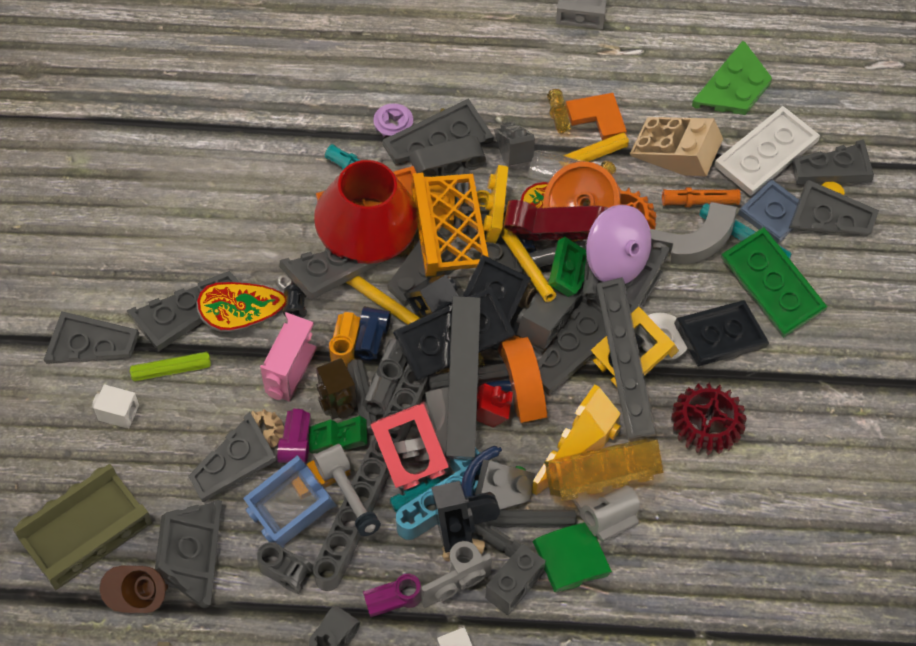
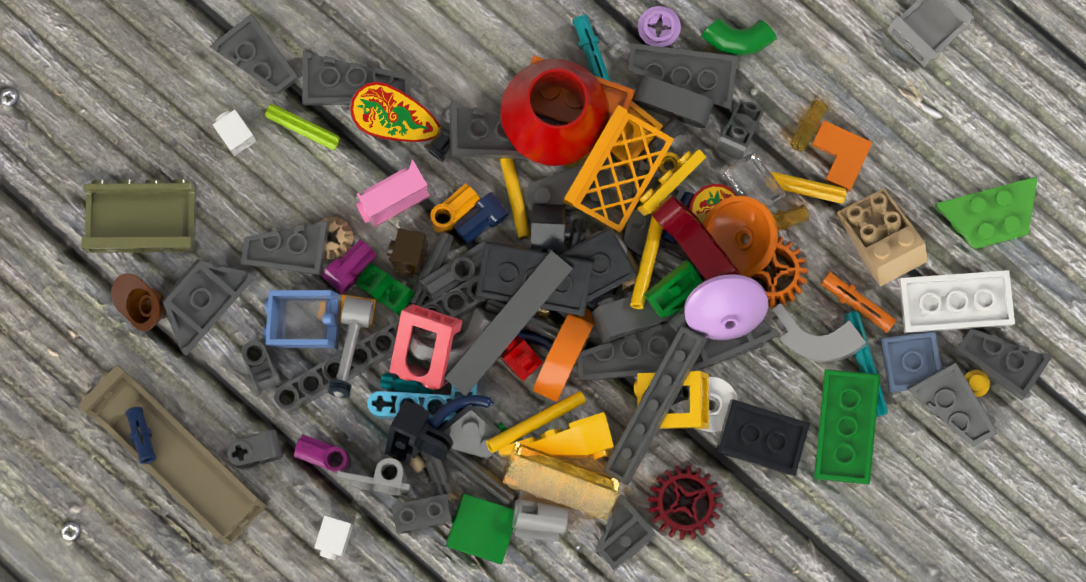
camera: 40 degrees right, 20 degrees up
none -> yellow piece [486,391,586,453]
none -> dark grey wing [596,494,657,572]
none -> green cylinder [701,18,777,56]

